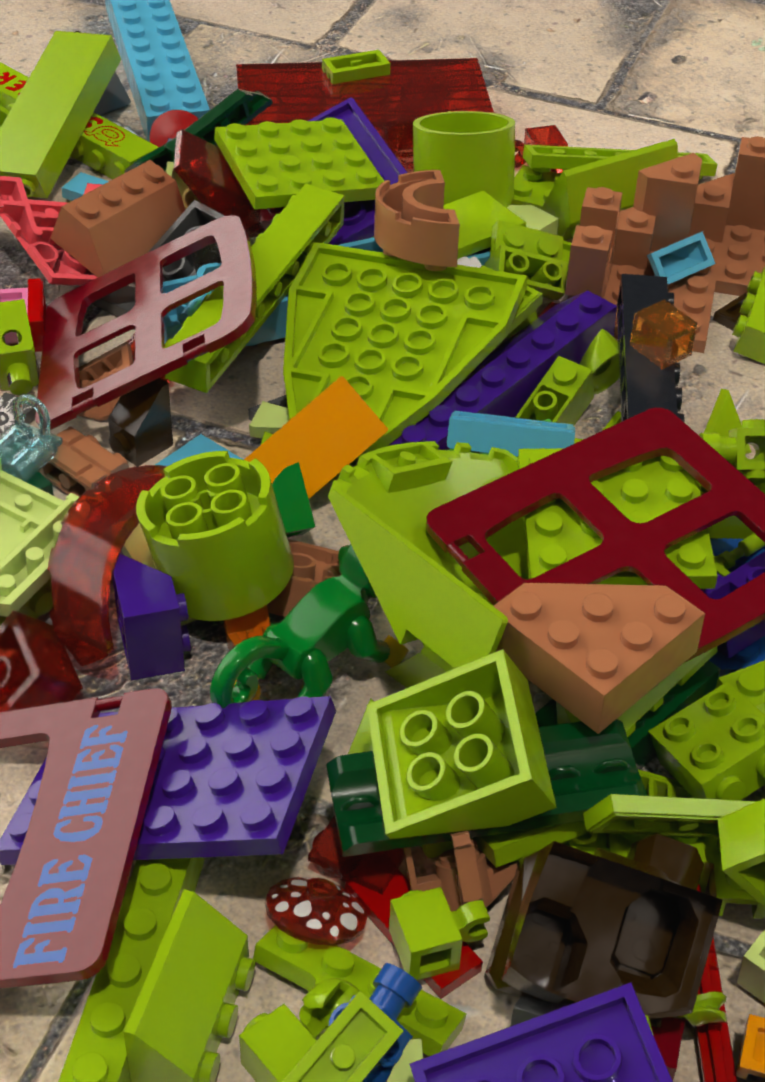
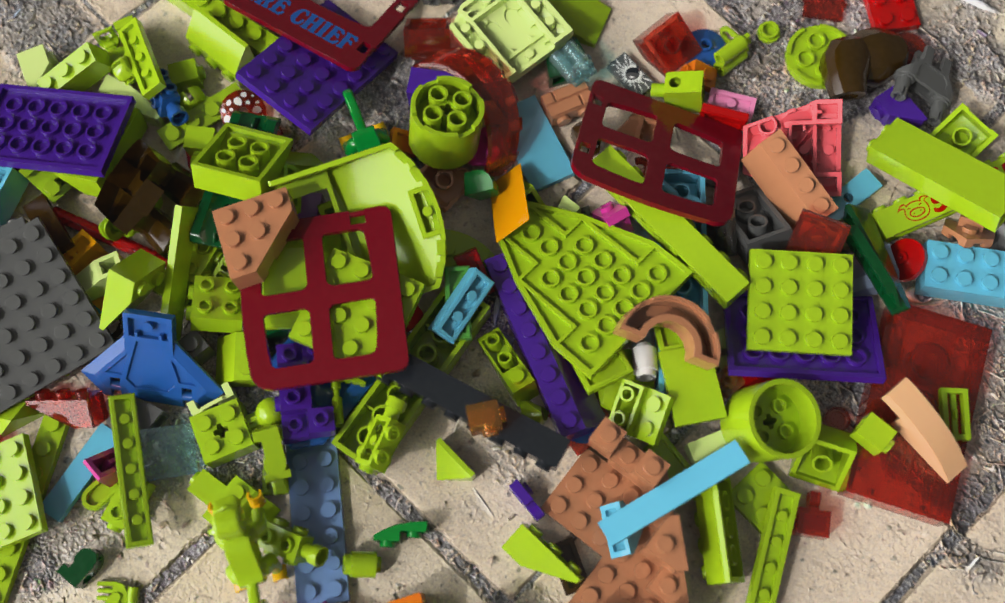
camera: 120 degrees right, 30 degrees up
none -> dark purple plate [509,479,545,522]
none -> dark pink brick [590,201,634,232]
none -> medium azure tile [598,440,750,547]
none -> lime brick [849,412,897,456]
none -> light nougat slope [881,377,967,483]
none -> nougat plate [941,214,996,248]

